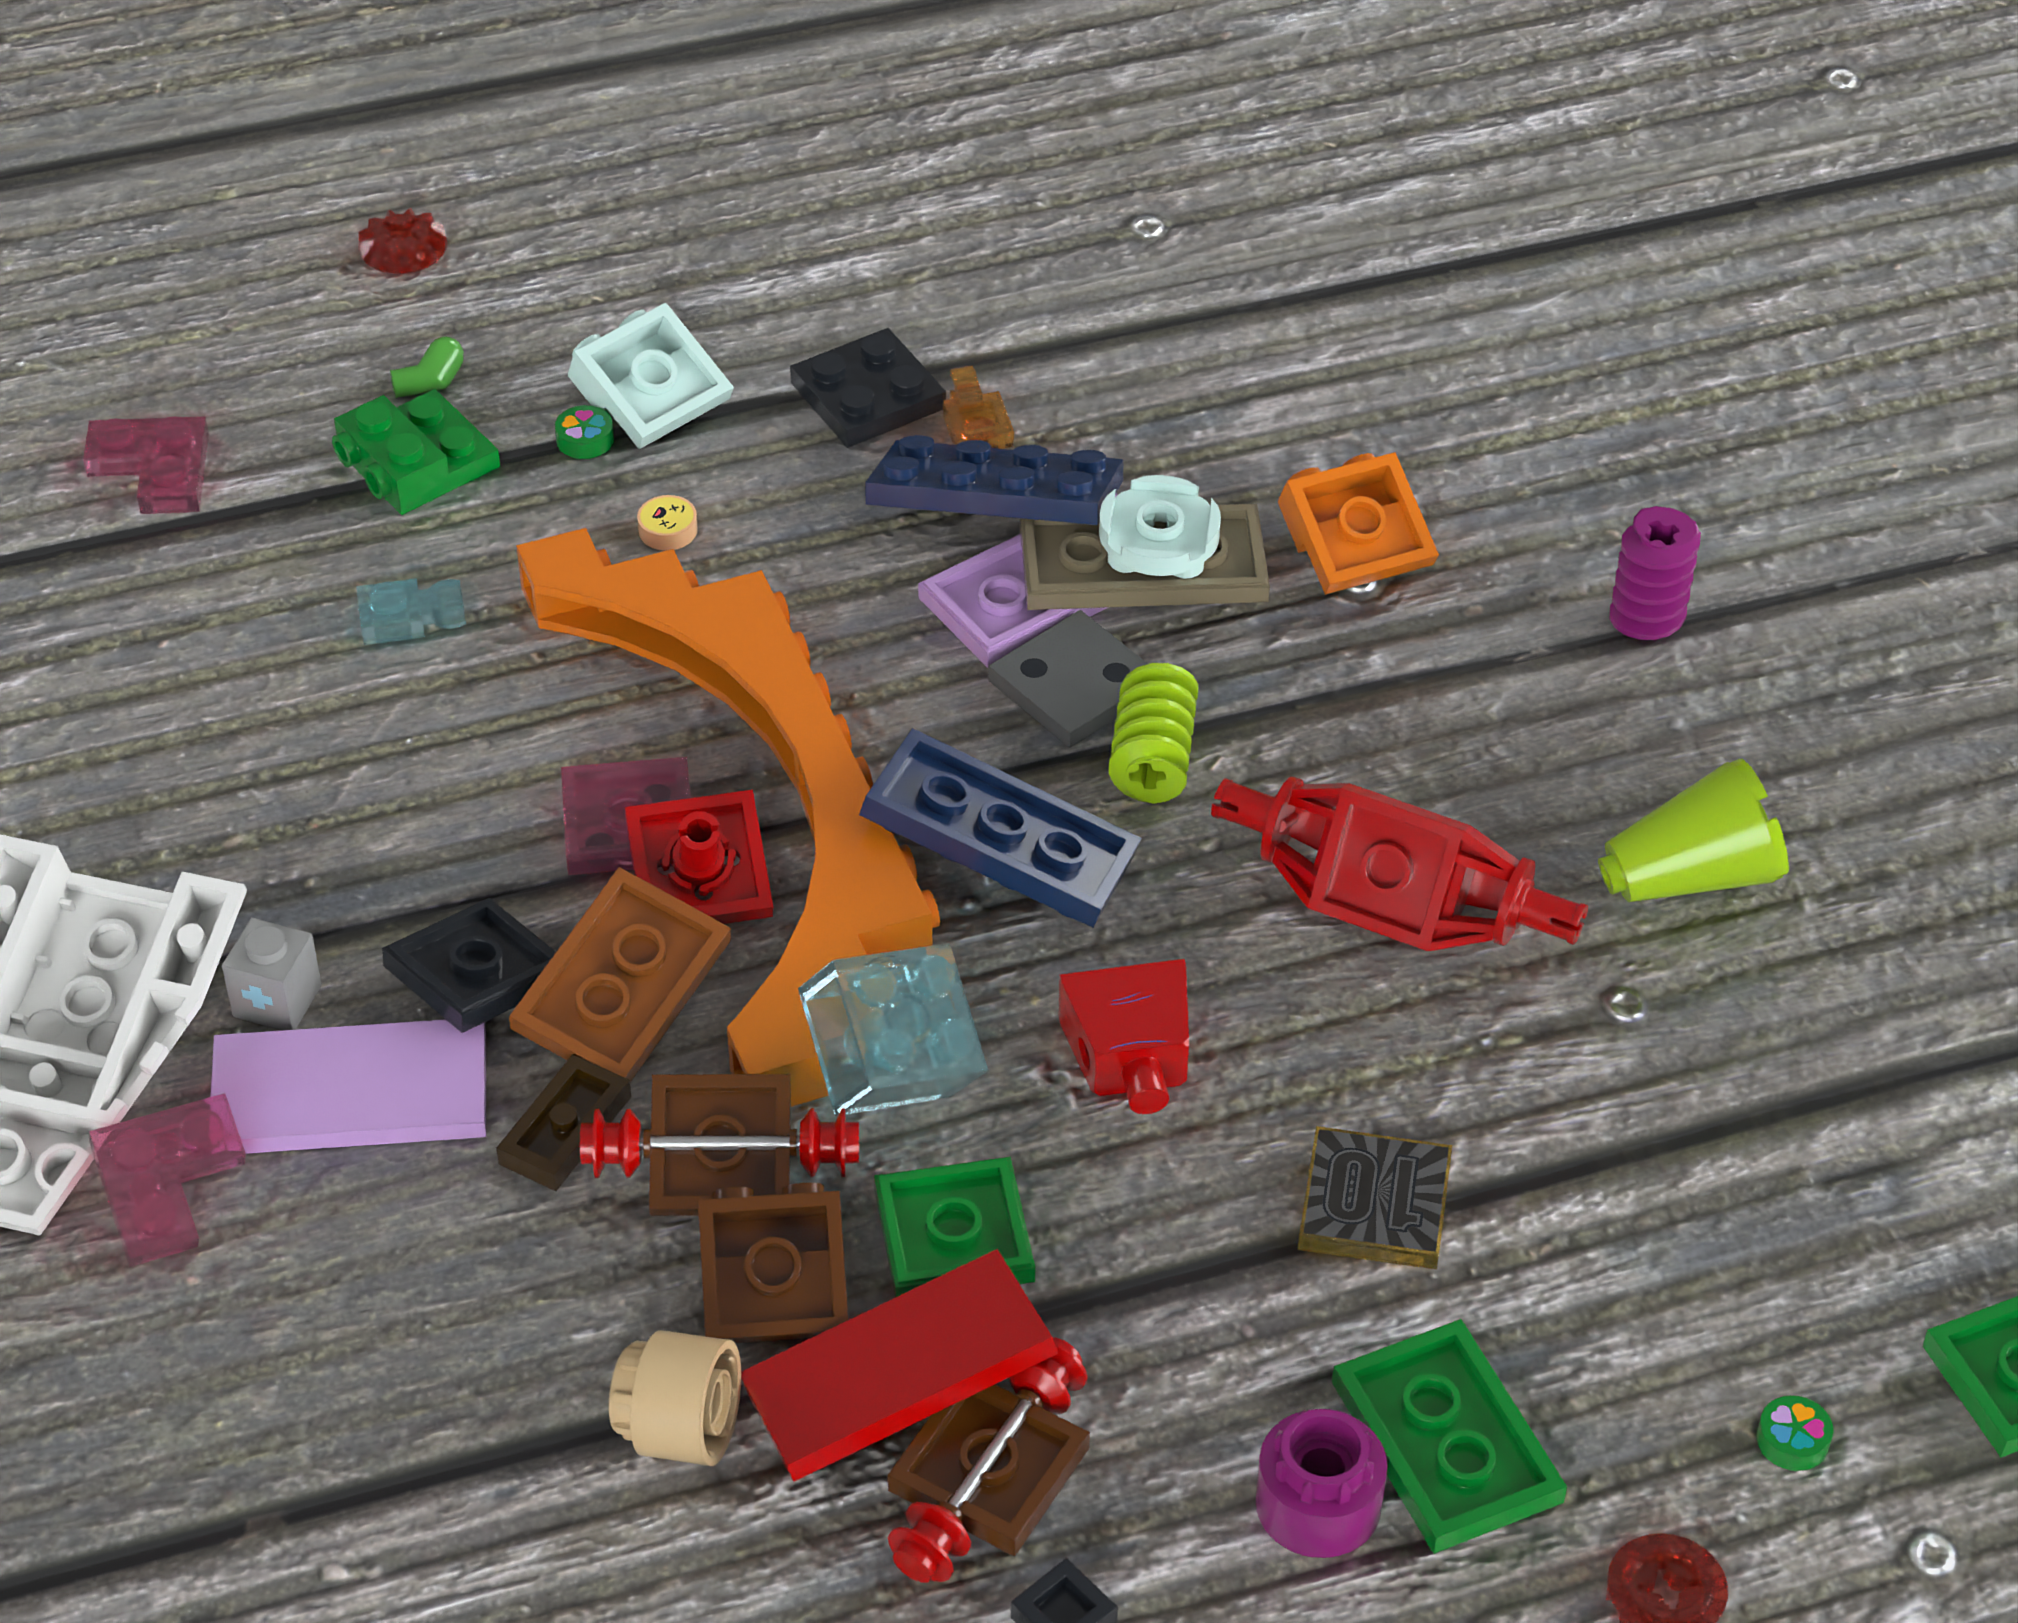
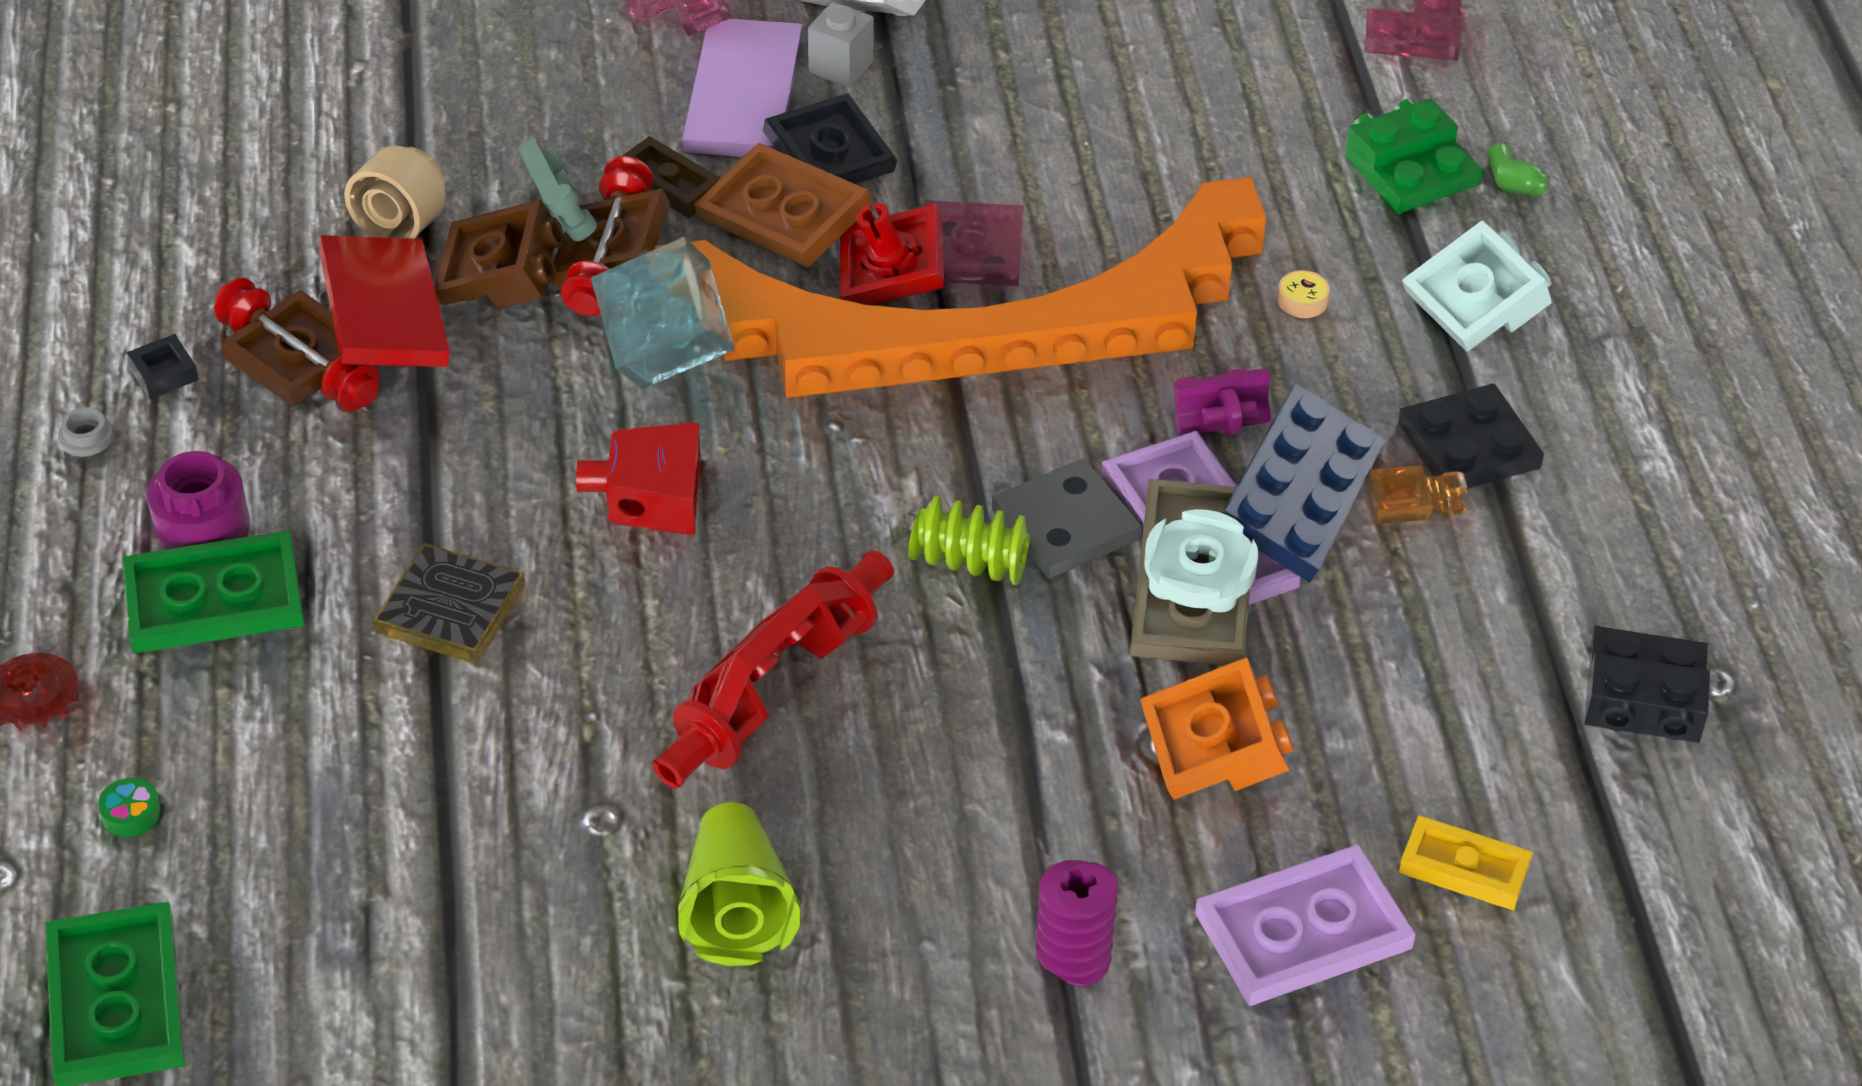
camera: 100 degrees right, 0 degrees up
clear light blue plate [356,578,466,645] -> none
clear red gear [358,208,447,274] -> none
green tile [555,405,614,459] -> none
dark blue plate [859,728,1142,928] -> none
green plate [874,1156,1036,1298] -> none
none -> sand green plate [518,138,597,241]
none -> magenta hips [1174,368,1271,436]
none -> lavender plate [1195,844,1415,1006]
none -> yellow plate [1399,815,1533,911]
none -> black plate [1584,626,1710,743]

